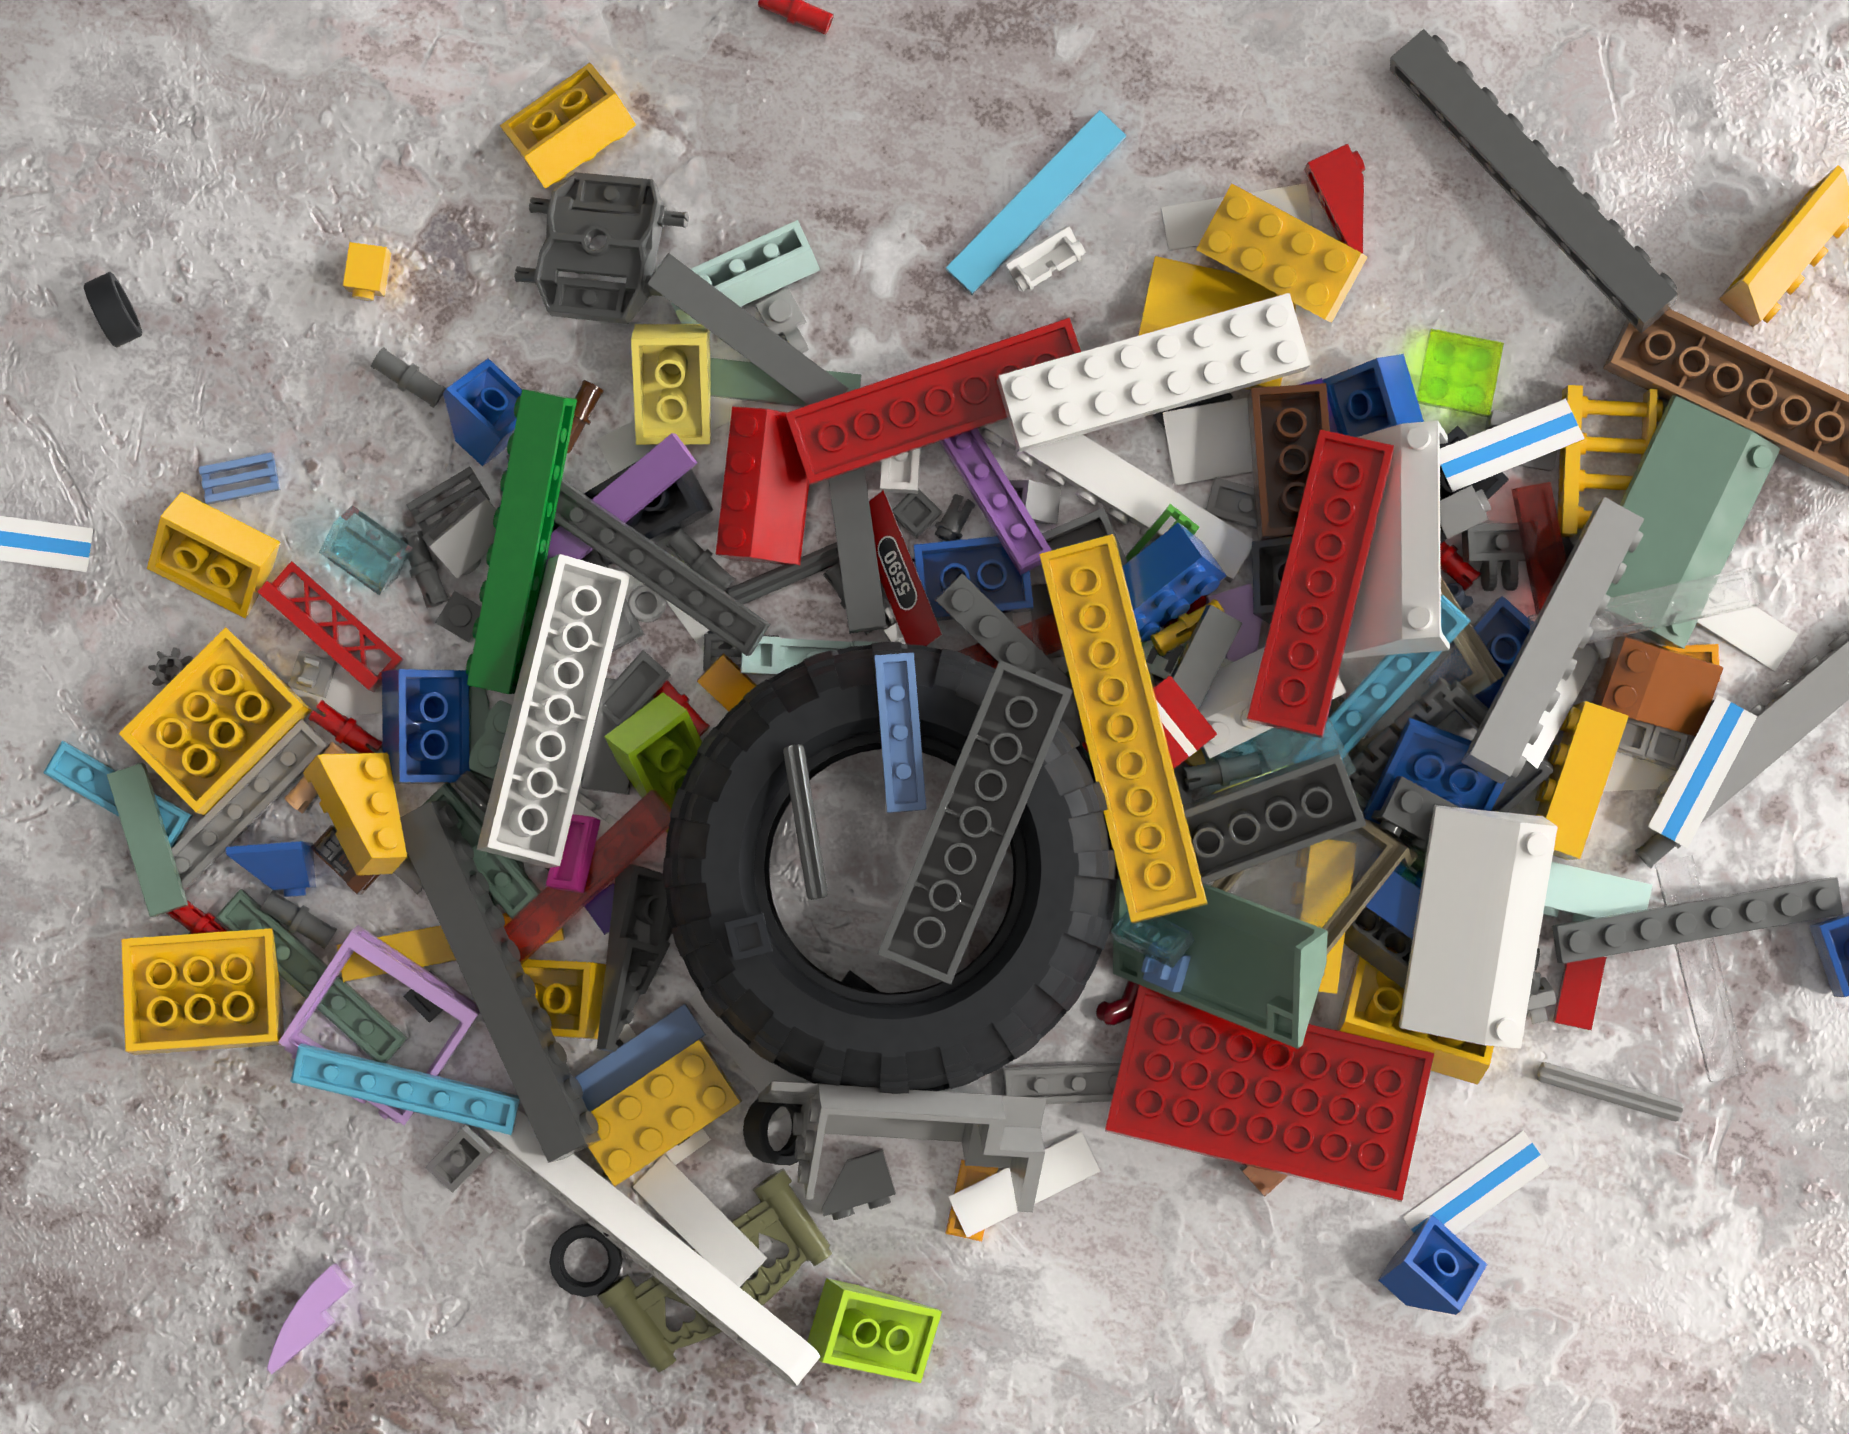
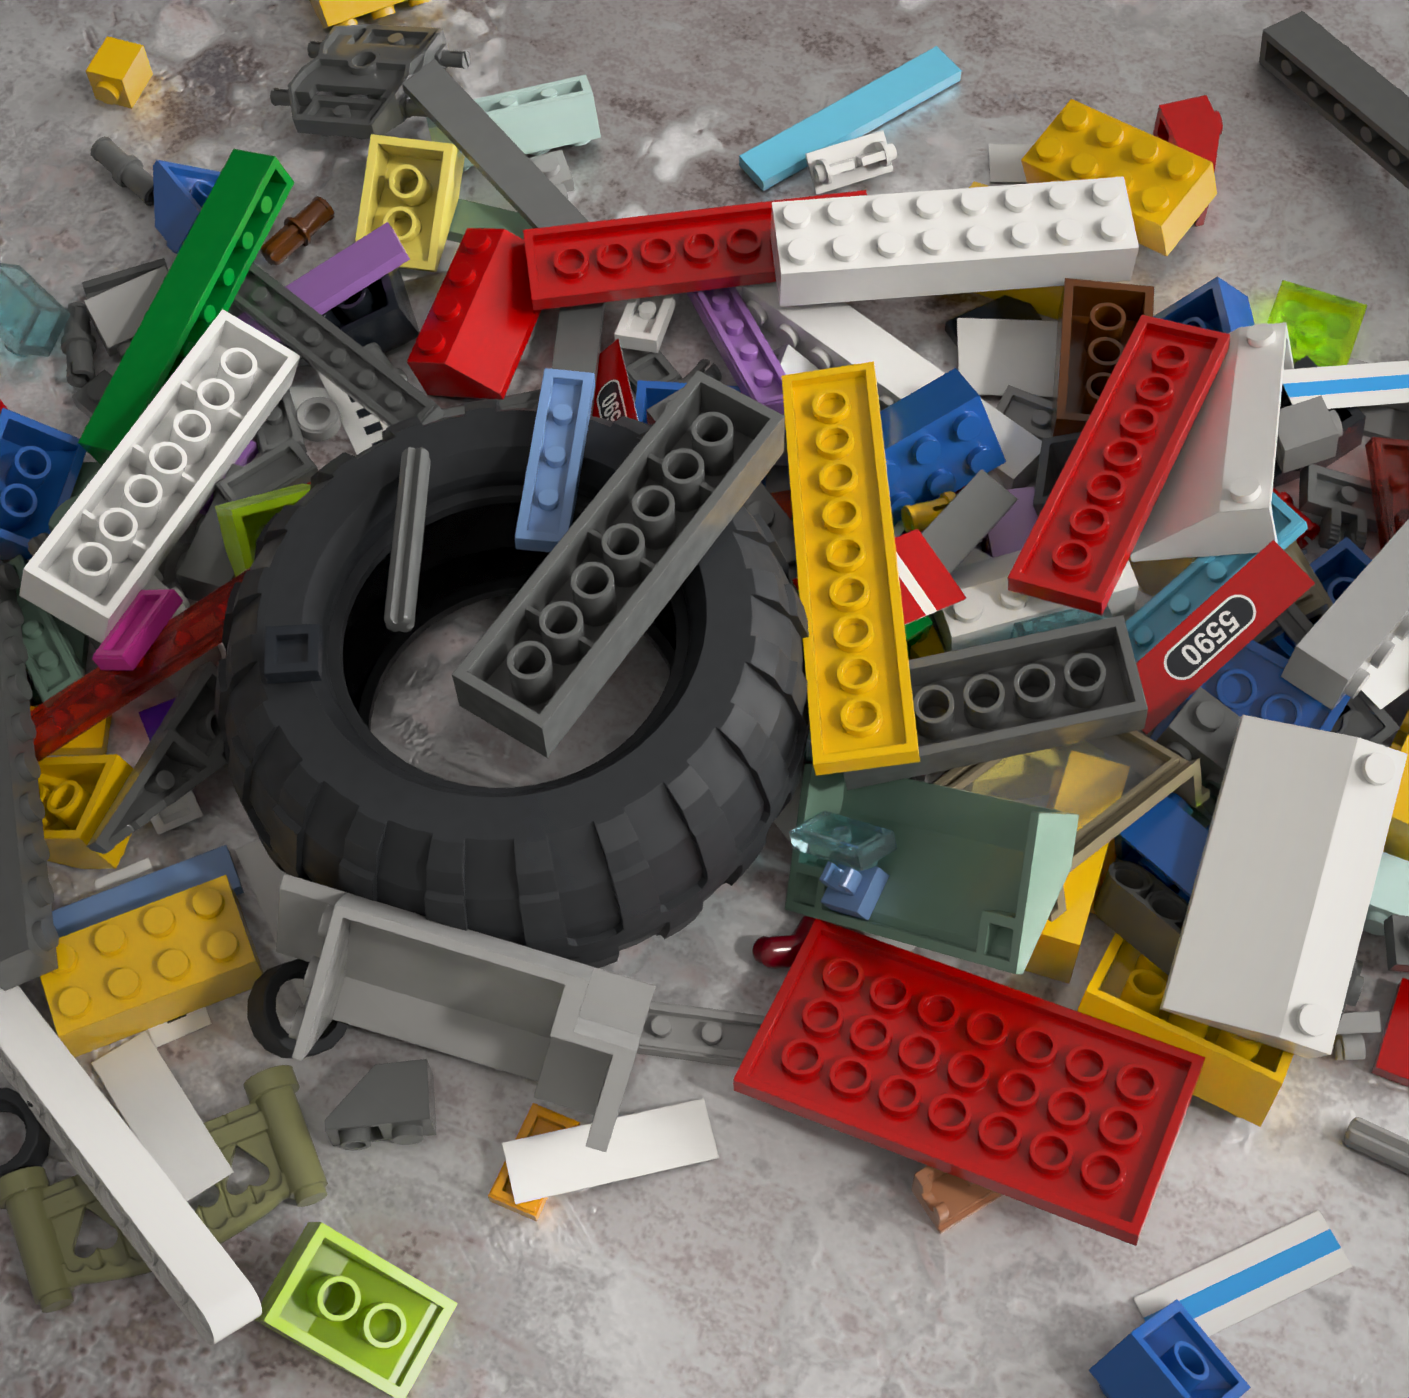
camera: 15 degrees right, 25 degrees down
none -> red sticker [1136,540,1315,735]

